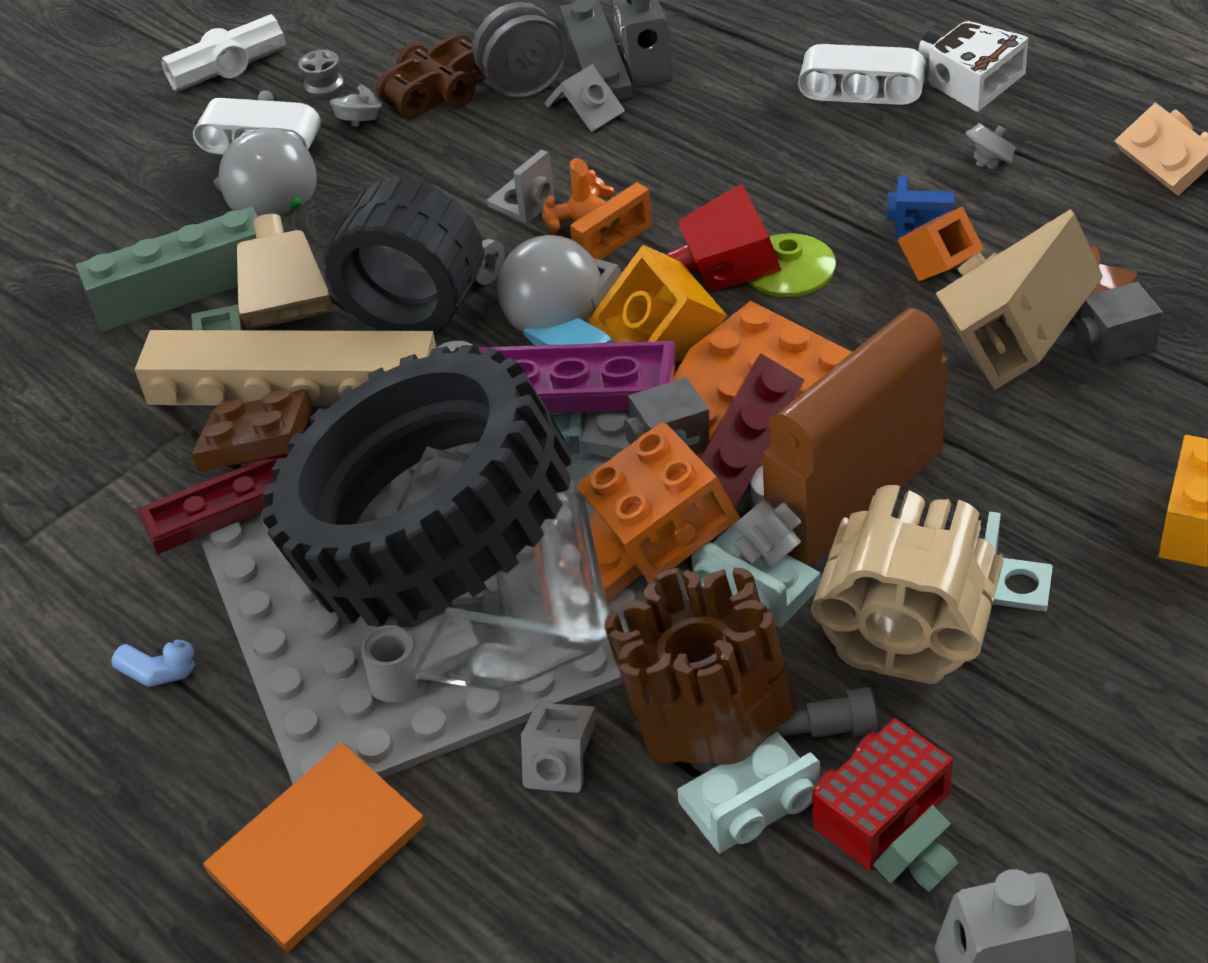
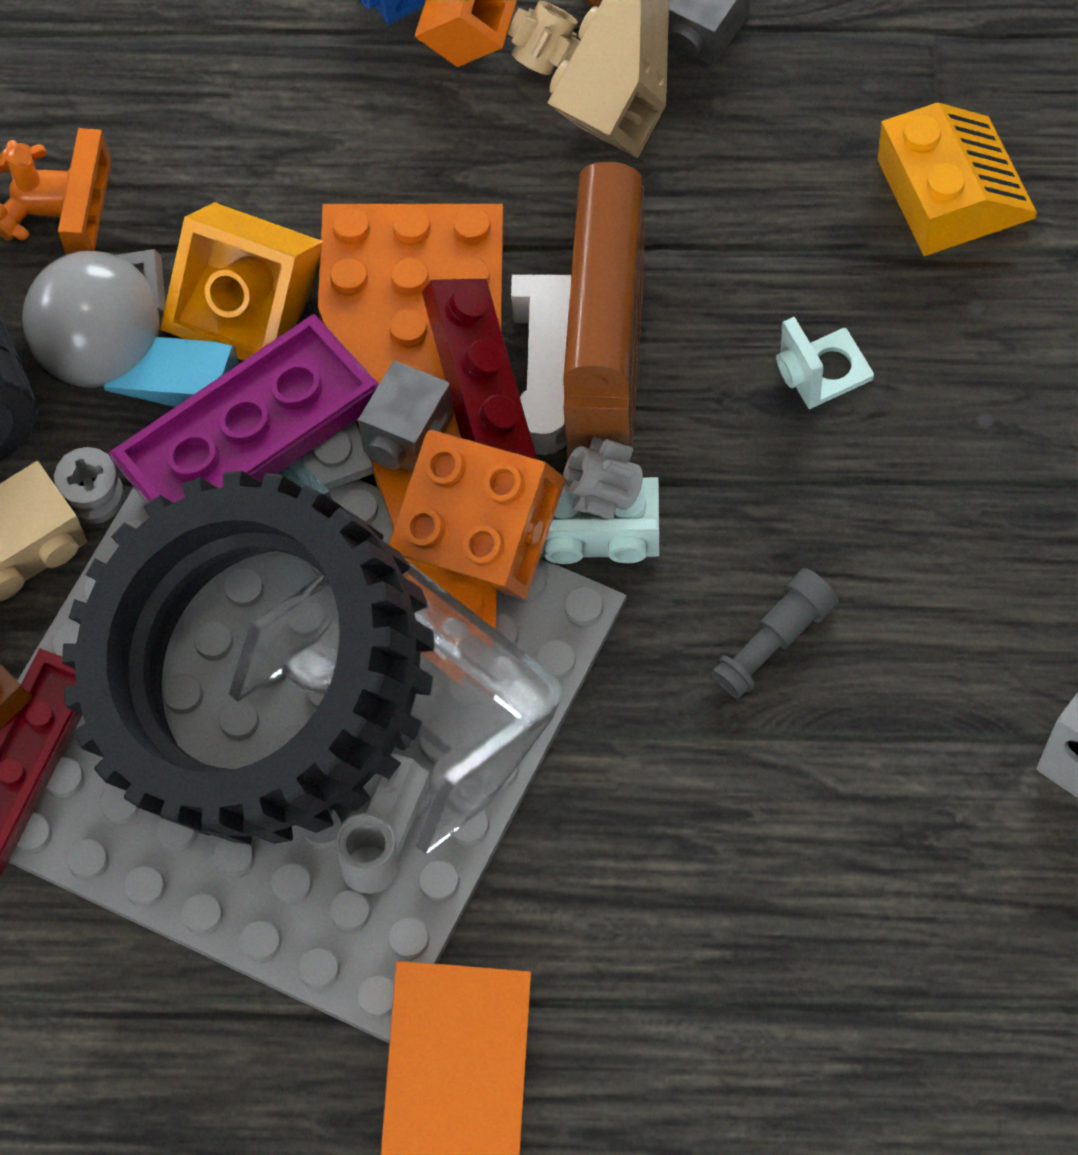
camera: 40 degrees left, 20 degrees up
light blue arm [112,640,195,687] -> none
light grey bracket [521,702,595,793] -> none
reddish brown piece [604,568,797,765] -> none
red torso [665,184,781,292] -> none
light aqua bracket [677,732,820,854] -> none
lime dish [747,233,836,298] -> none
tan piece [811,485,1004,684] -> none
red brick [812,718,953,872] -> none
sand green tile [873,805,958,892] -> none

